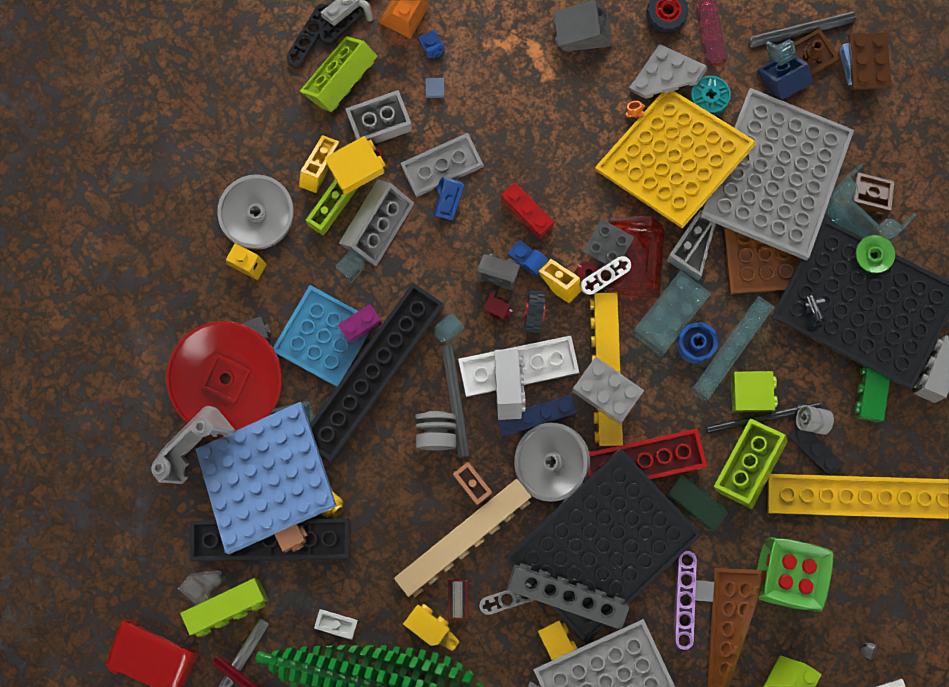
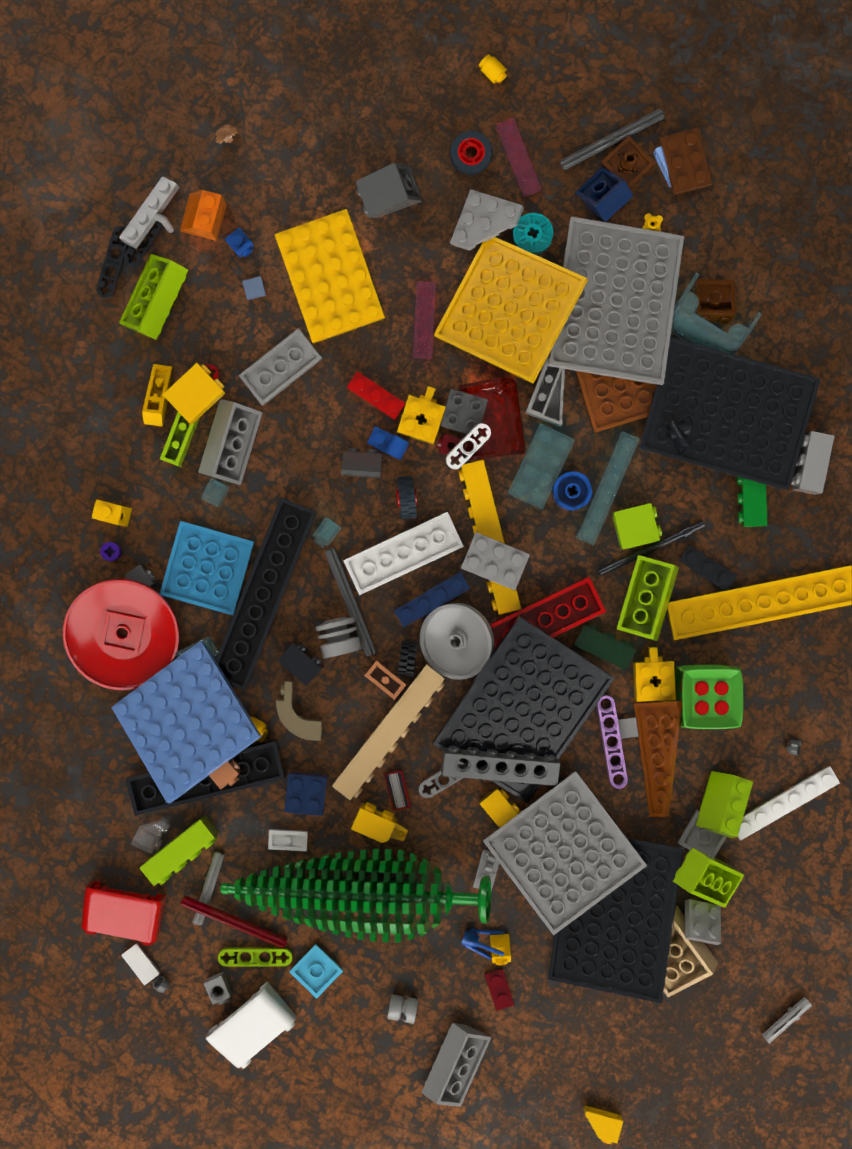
camera: 15 degrees left, 10 degrees up
light grey windscreen [151,406,235,484] -> none
light grey dish [217,175,294,250] -> none
magenta brick [338,304,382,344] -> none
light grey brick [346,90,412,144] -> none
blue plate [434,177,464,220] -> none
dark red brick [483,292,514,322] -> none
brick [495,349,525,420] -> none
yellow slope [539,259,581,303] -> none
orange plate [626,101,645,118] -> none
clear light blue panel [766,39,797,66] -> none
light grey wheel [796,405,834,435] -> none
bright green dish [856,235,895,273] -> none
none -> dark purple wheel [100,542,122,561]
none -> yellow plate [275,209,385,344]
none -> dark tan arch [276,680,323,741]
none -> black brick [277,641,324,686]
none -> dark blue brick [284,771,328,816]
none -> yellow hinge [397,386,446,445]
none -> black tyre [398,640,417,676]
none -> clear pink plate [413,281,436,360]
none -> yellow hinge [633,647,676,702]
none -> yellow plate [642,213,663,232]

